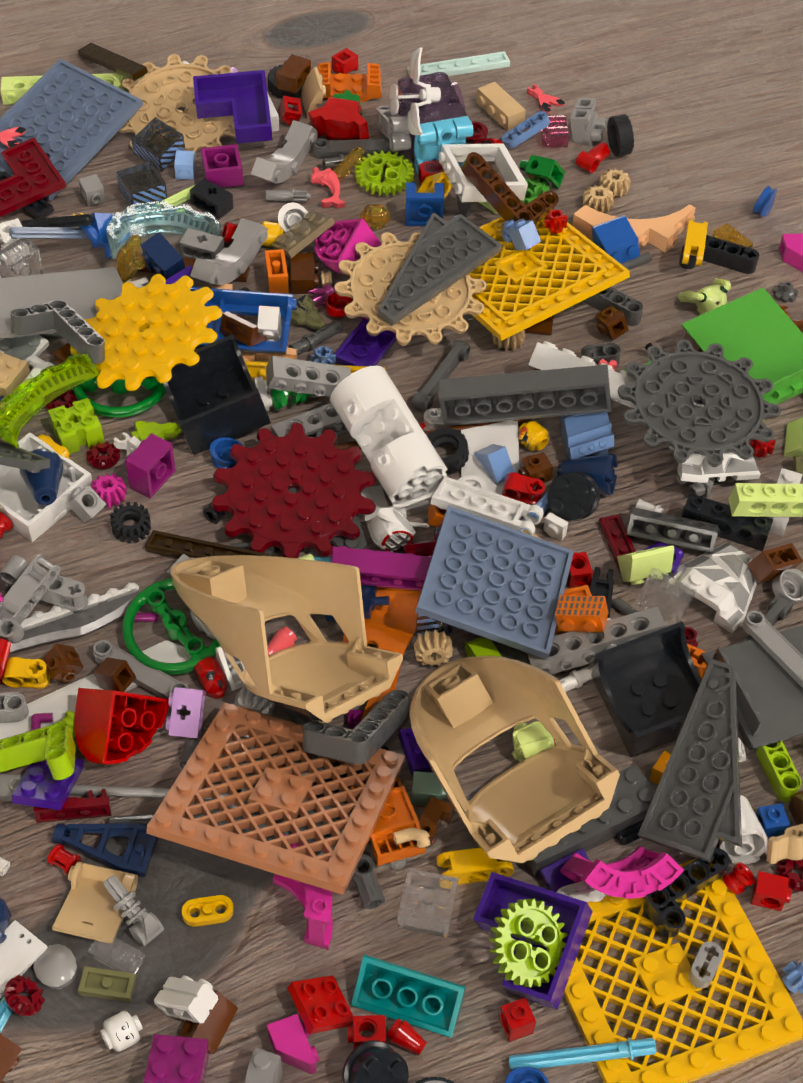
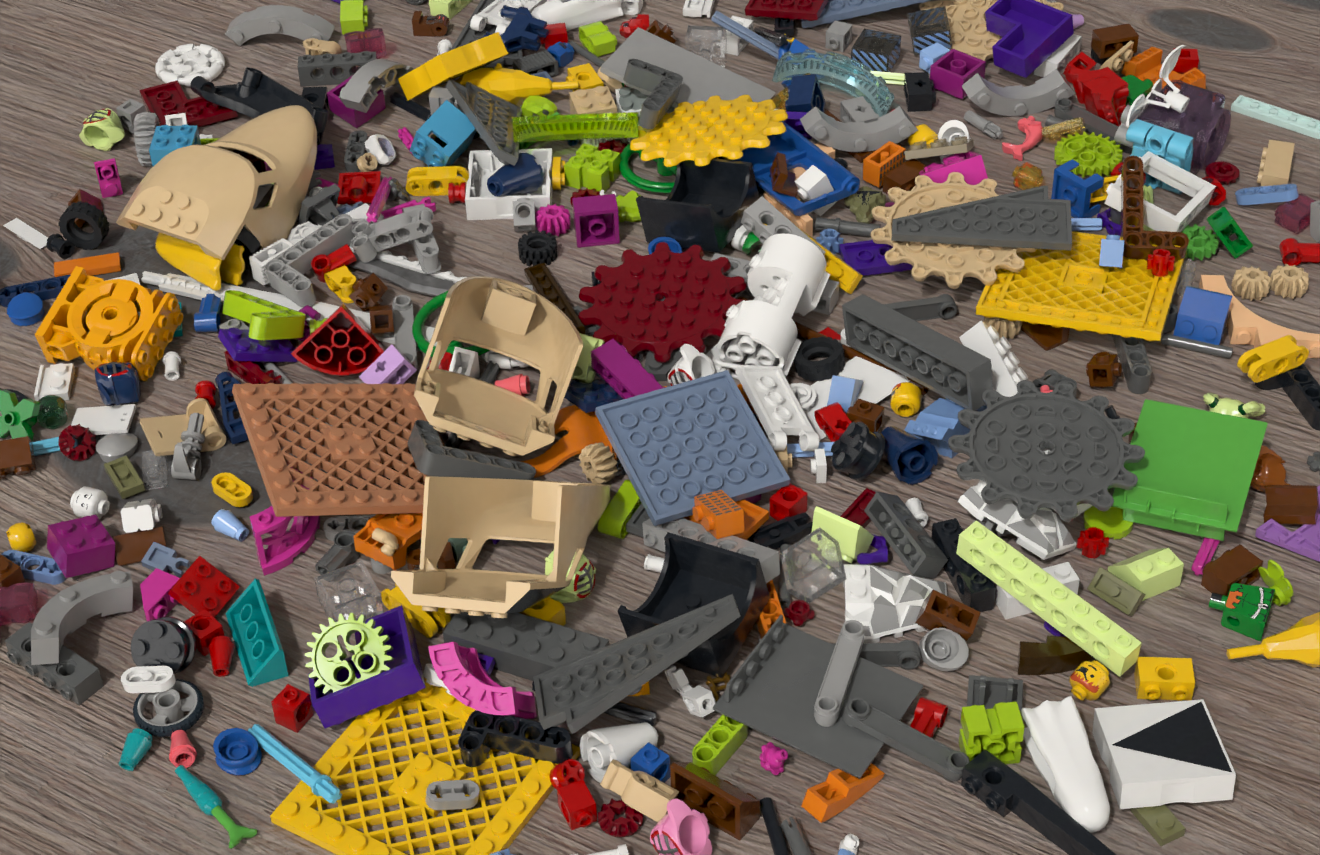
camera: 55 degrees right, 10 degrees down
none -> sand blue plate [141,542,190,578]
none -> light blue cone [212,509,249,542]
none -> dark purple cap [1097,208,1135,236]

